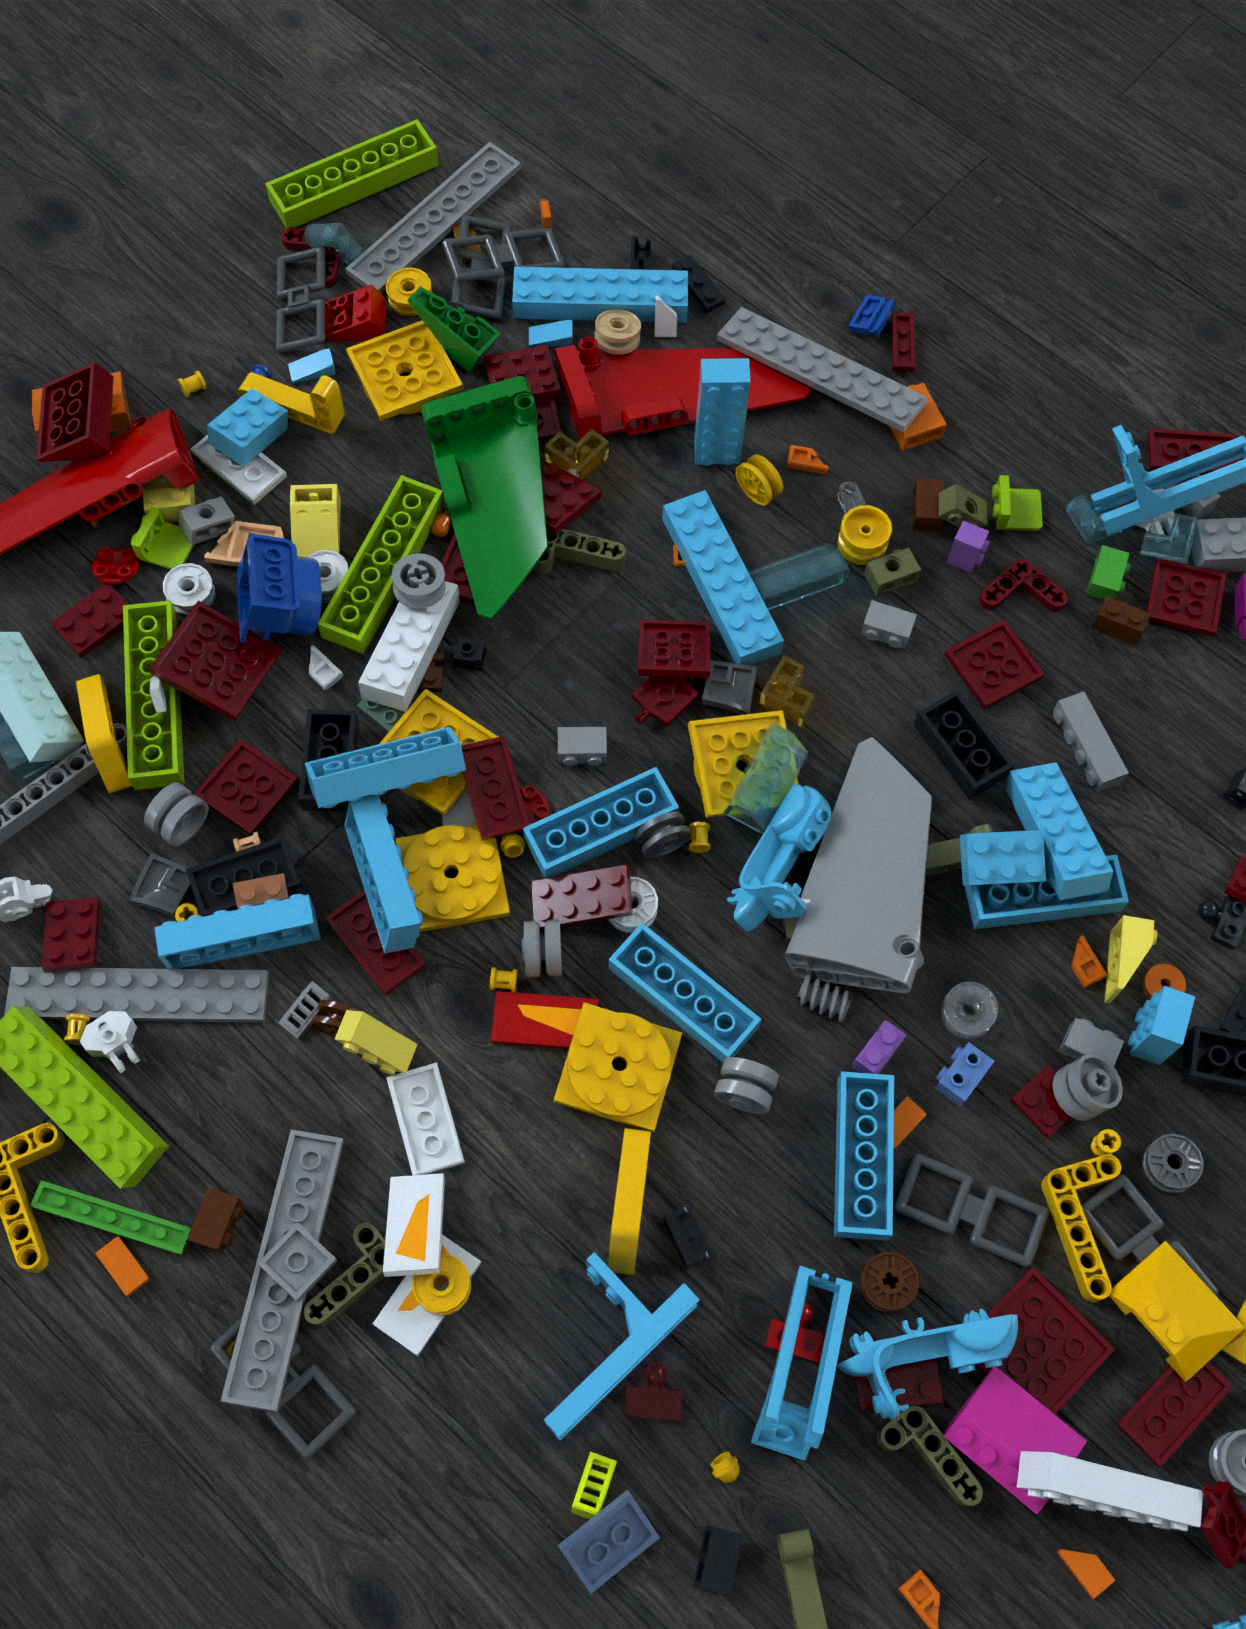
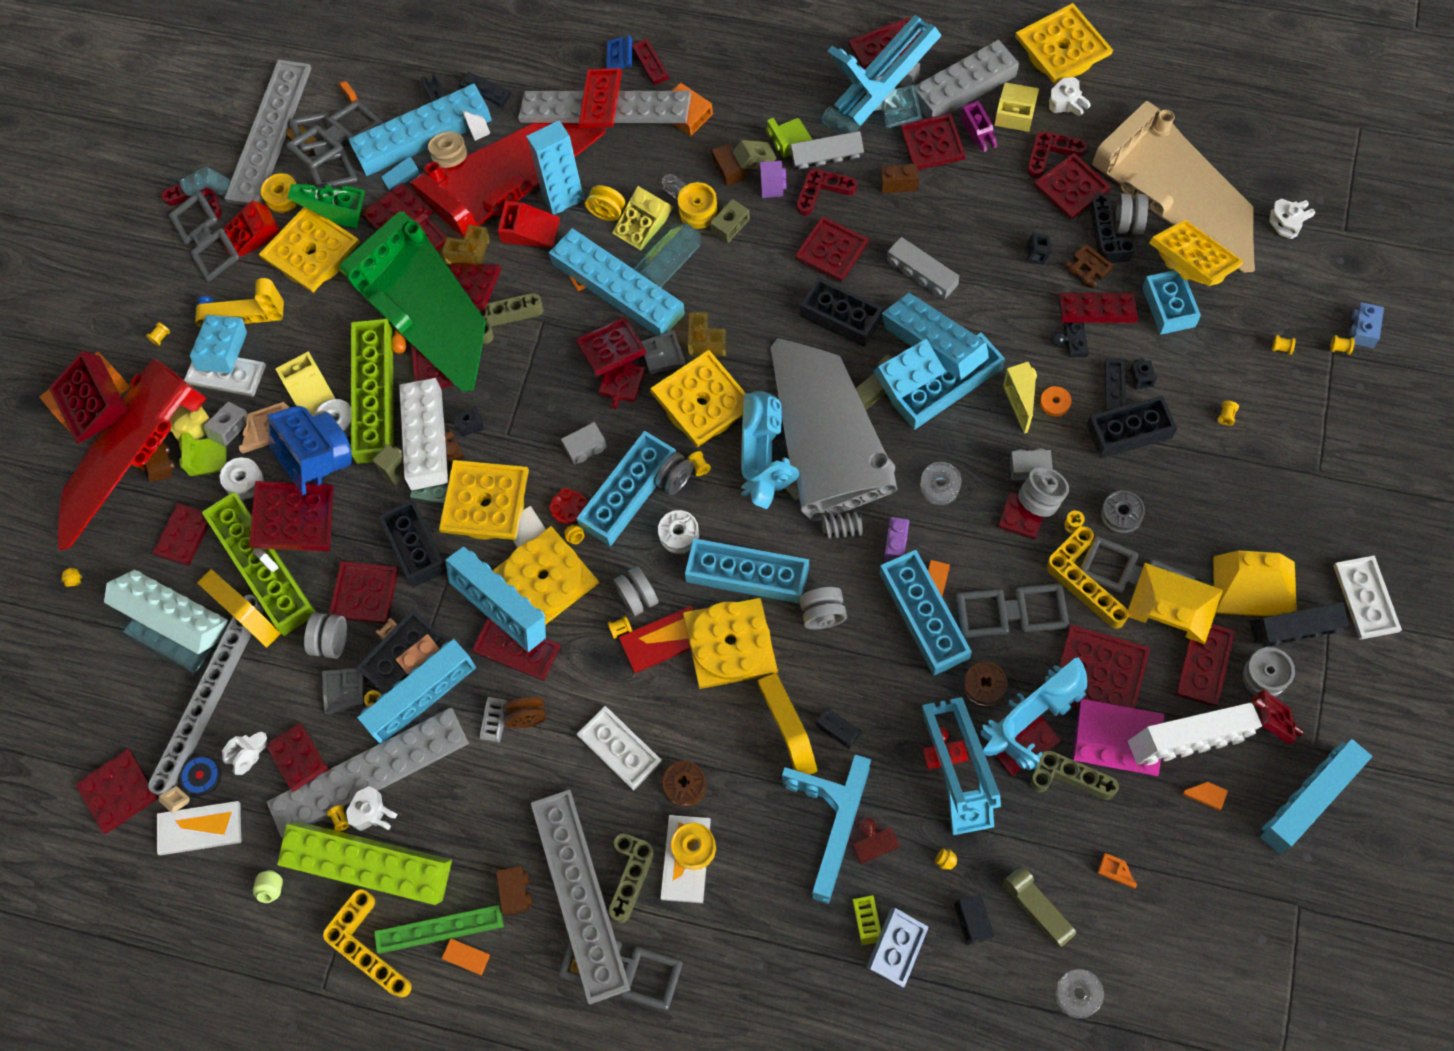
camera: 20 degrees left, 0 degrees up
red dish [92,547,139,584] -> none
light grey plate [257,1222,337,1303] -> none
lime brick [265,119,439,228] -> none
medium azure slope [288,348,336,384] -> none
medium azure brick [305,727,466,808] -> none
white tile [309,645,343,691] -> none
light yellow brick [335,1010,417,1075] -> none
white tile [383,1173,445,1277] -> none
light grey wheel [392,553,446,609] -> none
dark red plate [461,736,530,841] -> none
plate [532,864,633,931] -> none
clear light blue slope [723,722,808,834] -> none
orange tile [786,445,829,475] -> none
light grey brick [861,600,917,649] -> none
medium blue brick [935,1042,994,1107] -> none
orange tile [1071,935,1108,988] -> none
bright green brick [1086,545,1131,600] -> none
medium azure brick [1128,986,1195,1065] -> none
none -> reddish brown brick [144,441,175,483]
none -> olive brick [372,444,405,486]
none -> red slope [498,201,560,248]
none -> red tile [578,68,622,128]
none -> light yellow slope [612,186,674,250]
none -> reddish brown wheel [662,761,707,808]
none -> light grey brick [790,131,864,170]

